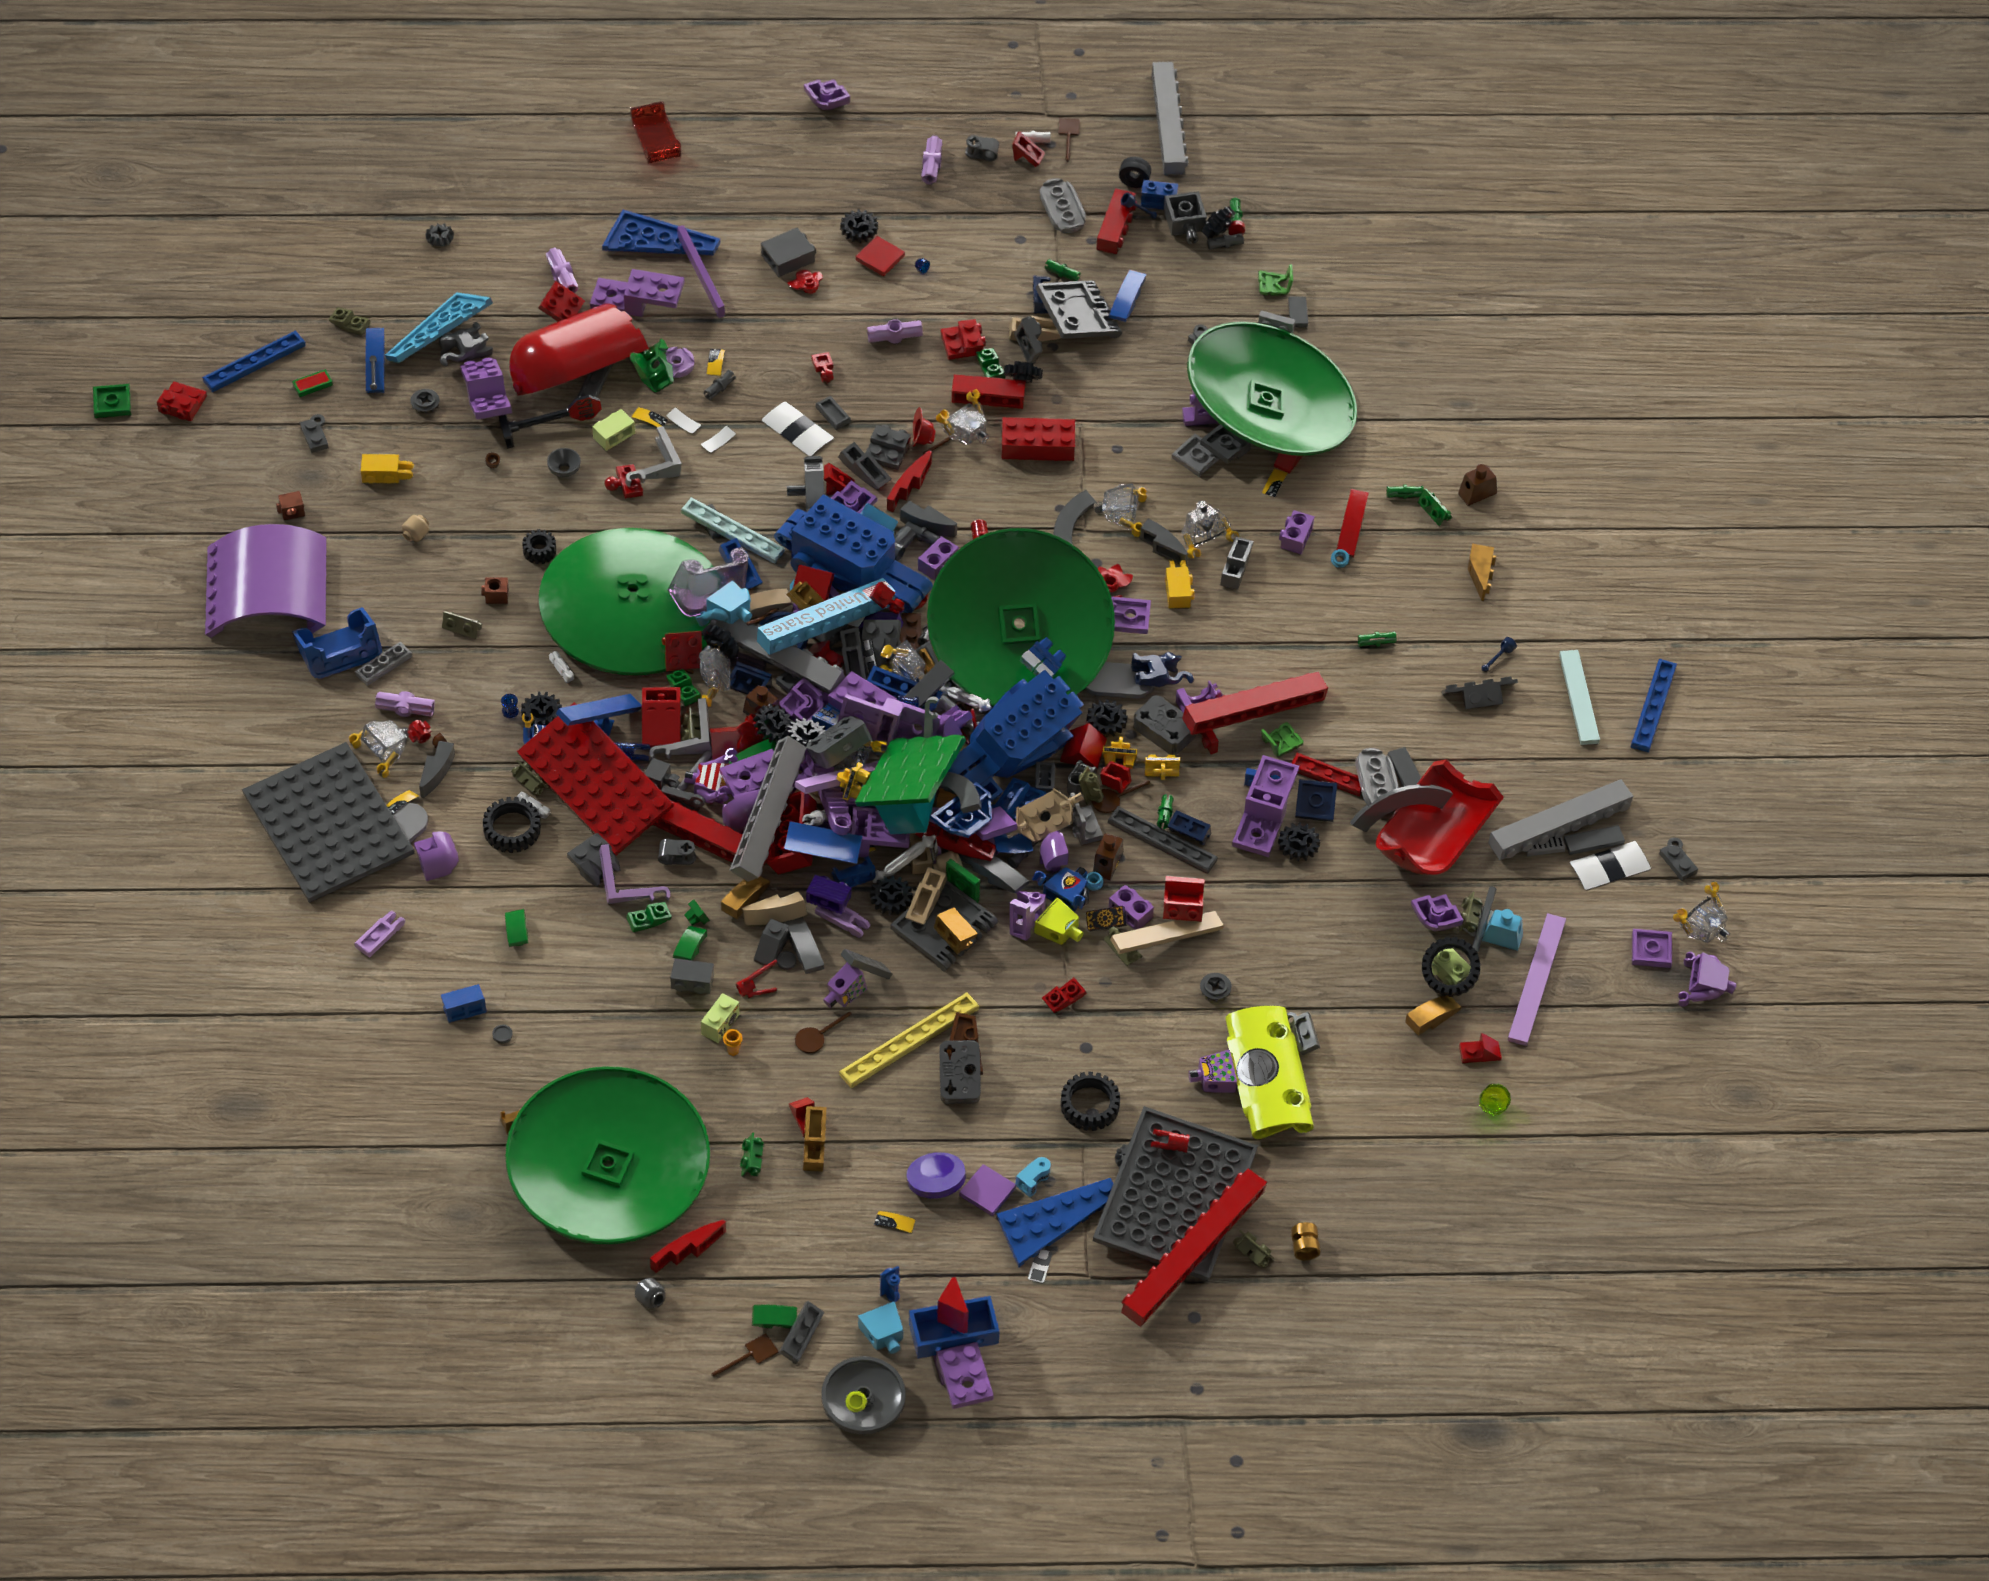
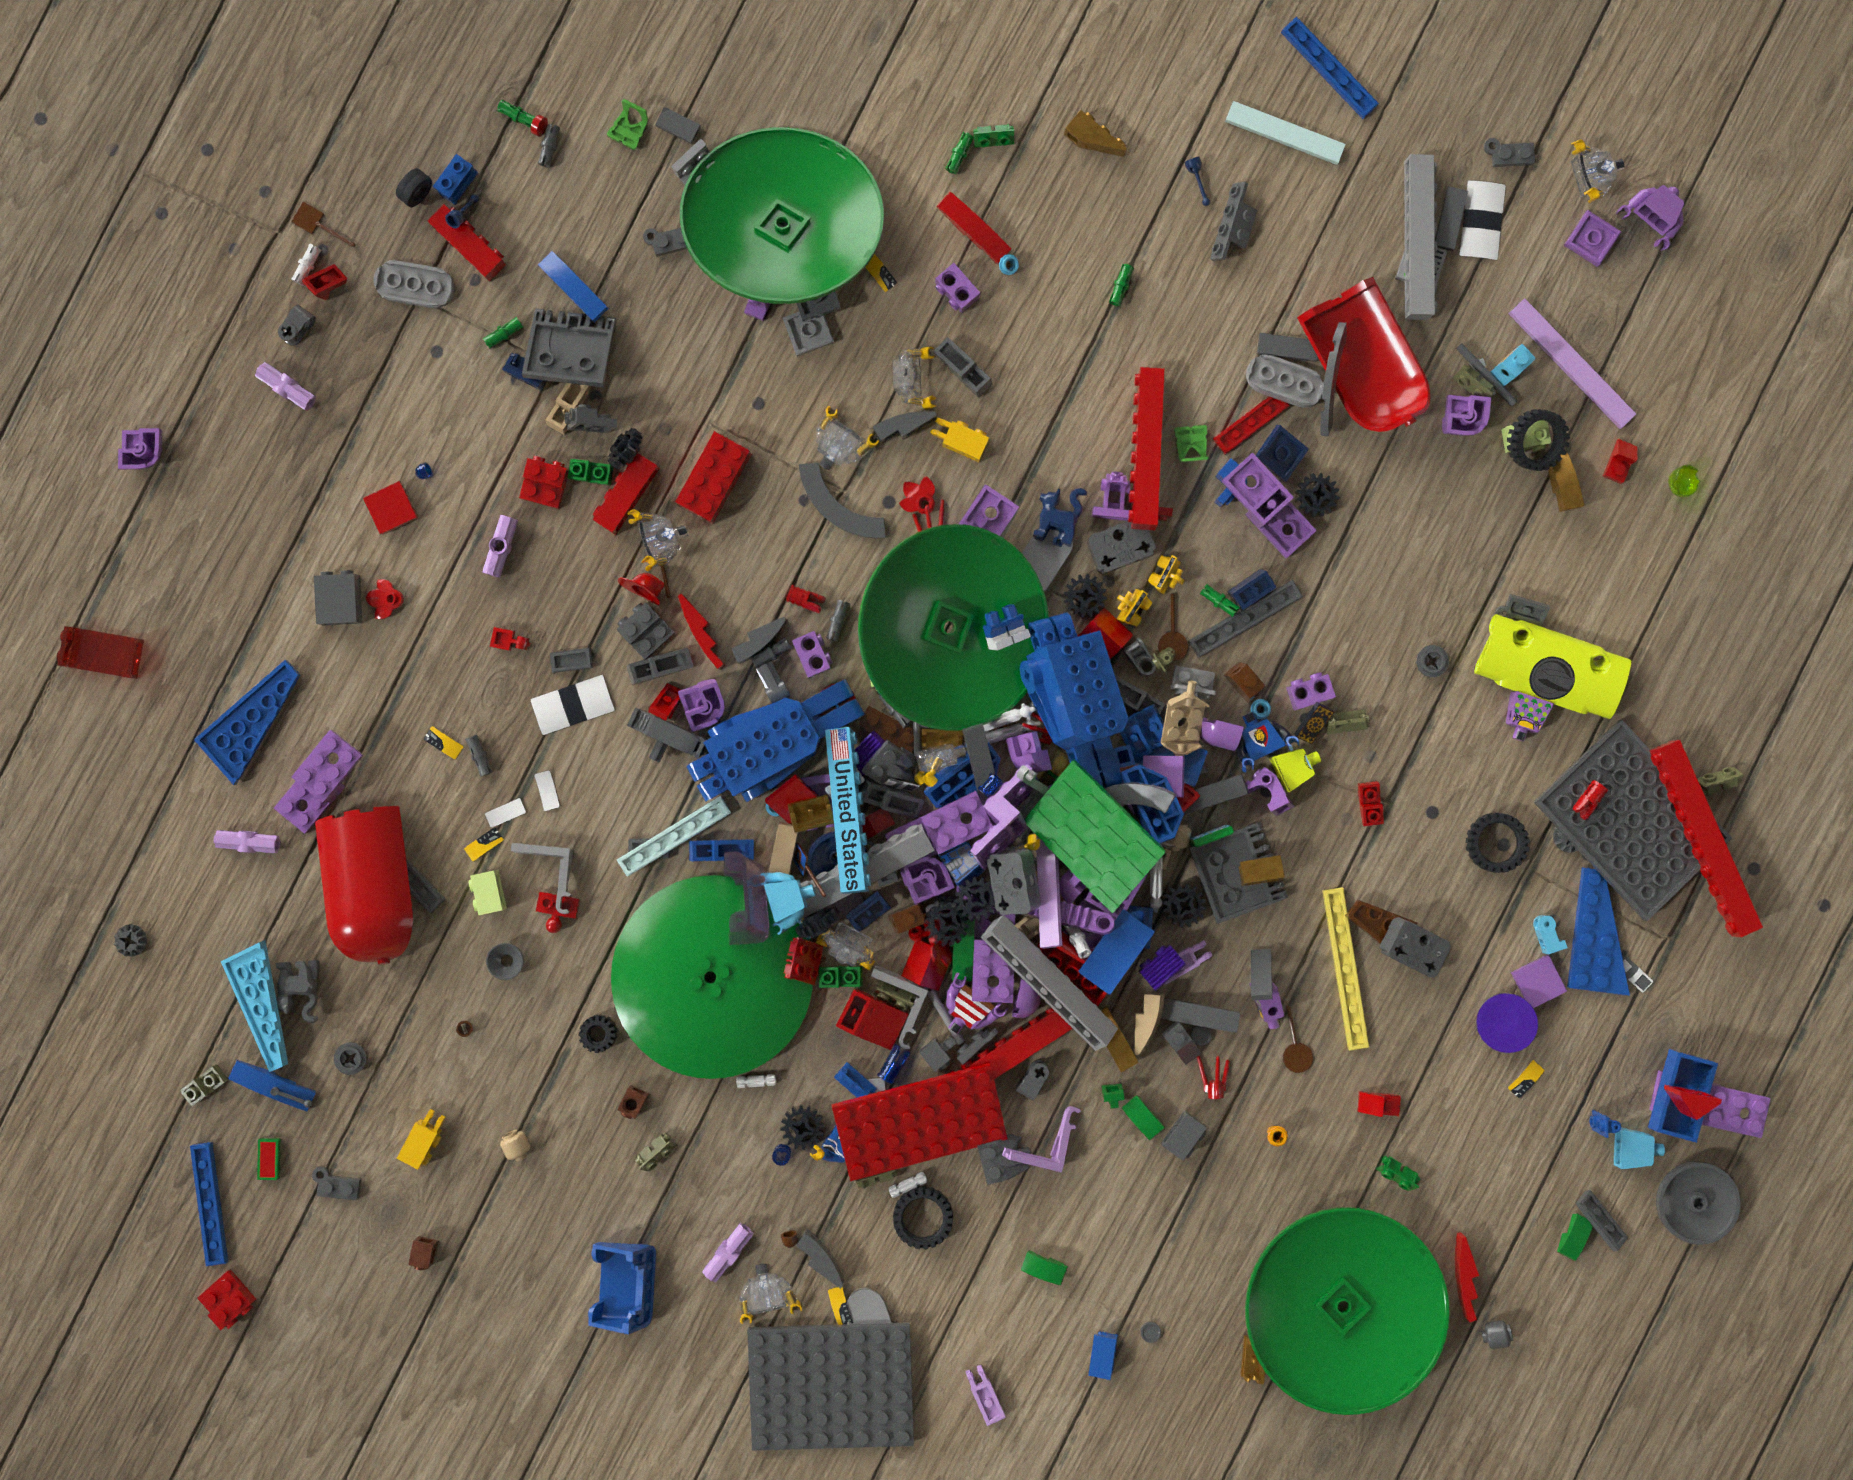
camera: 55 degrees left, 35 degrees up
green tile [93,384,131,418] -> none
medium lavender panel [205,524,326,638] -> none
light grey tile [355,642,412,686] -> none
red gear [407,720,432,743] -> none
medium lavender brick [414,831,459,881] -> none
medium lavender bracket [460,358,512,420] -> none
black piece [498,395,602,449] -> none
red plate [538,281,585,322] -> none
blue tile [556,694,642,726] -> none
green slope [626,902,672,932] -> none
green piece [630,339,674,392] -> none
lavender tile [659,347,694,378] -> none
medium lavender tile [677,225,725,318] -> none
yellowish green brick [701,993,740,1043] -> none
reddish brown piece [711,1333,779,1376] -> none
pearl gold slope [803,1106,827,1172] -> none
yellow hips [836,762,871,801] -> none
black gear [840,209,878,243] -> none
neon yellow plate [845,1391,867,1413] -> none
medium azure bracket [860,503,898,534] -> none
red plate [869,581,905,614] -> none
tan slope [905,867,947,925] -> none
red window [1100,761,1132,794] -> none
tan tile [1111,911,1224,954] -> none
light grey brick [1152,62,1188,175] -> none
red panel [1163,876,1205,922] -> none
dark grey brick [1164,191,1207,244] -> none
black gear [1202,206,1236,239] -> none
pearl gold wheel [1291,1222,1320,1261] -> none
reddish brown torso [1458,464,1497,506] -> none

